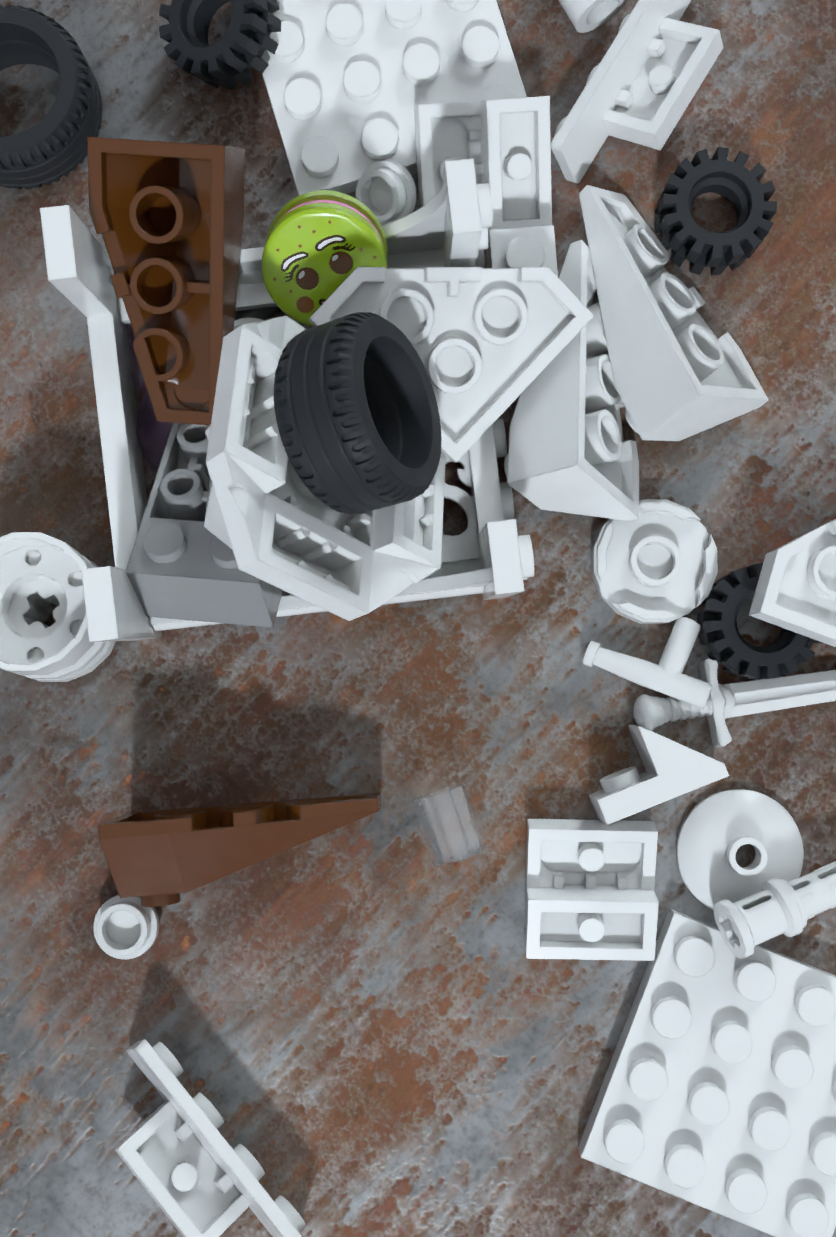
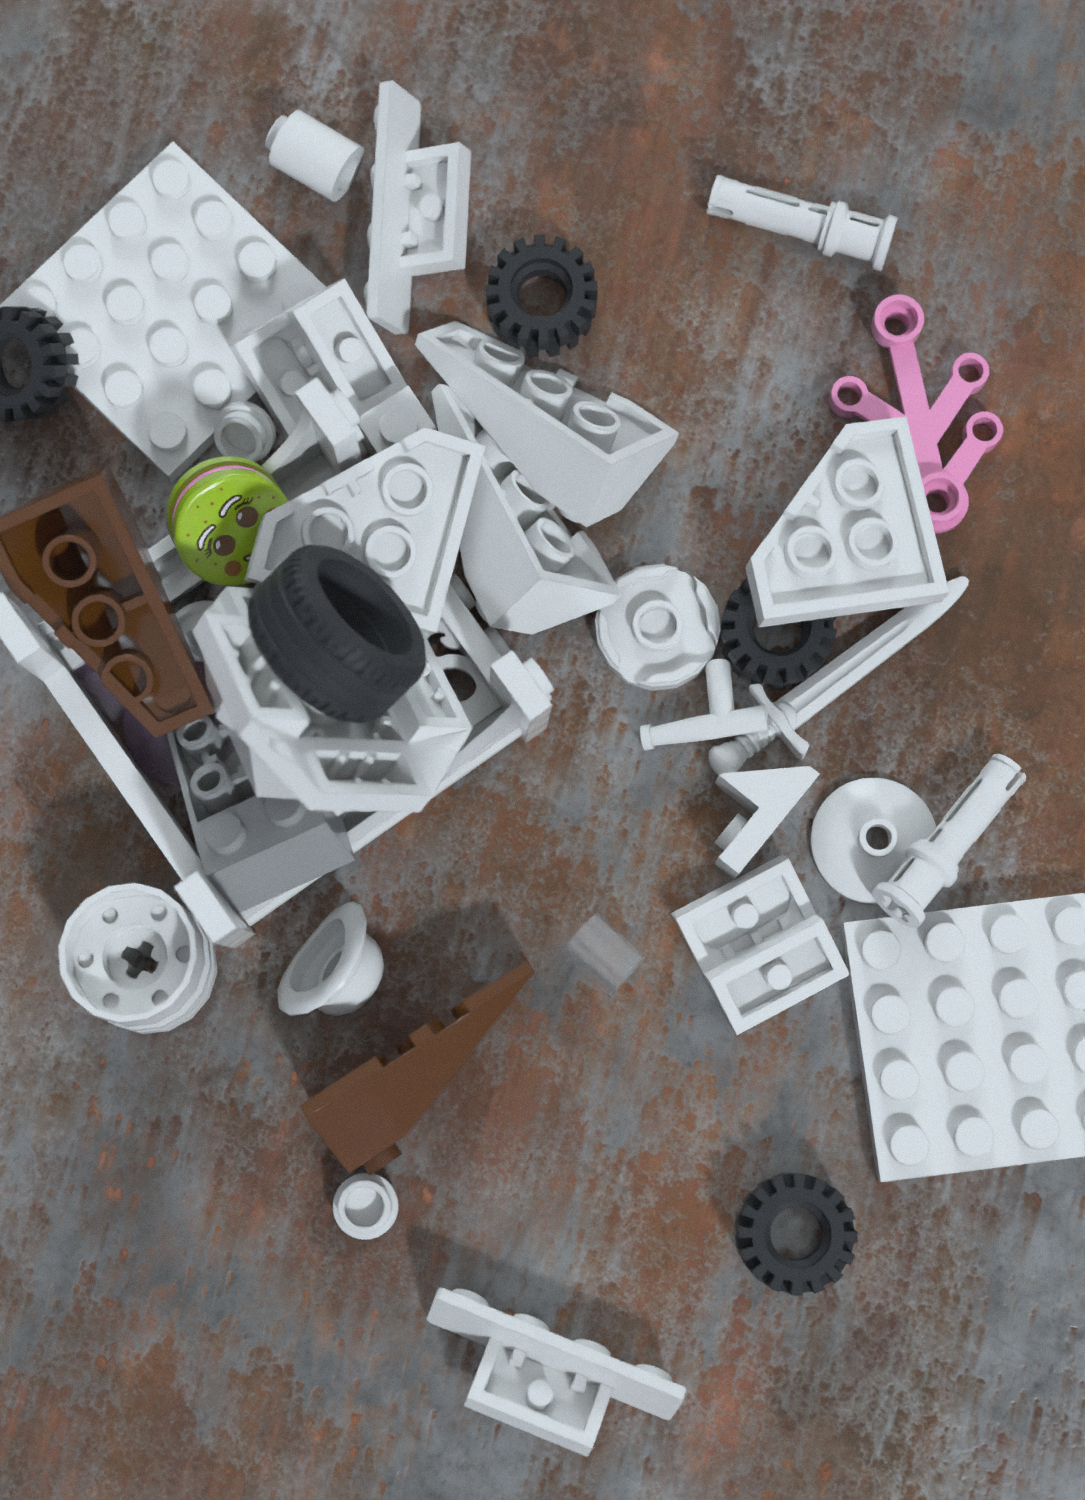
camera: 30 degrees left, 5 degrees down
none -> white hat [277,902,384,1016]
none -> black tyre [735,1172,858,1296]

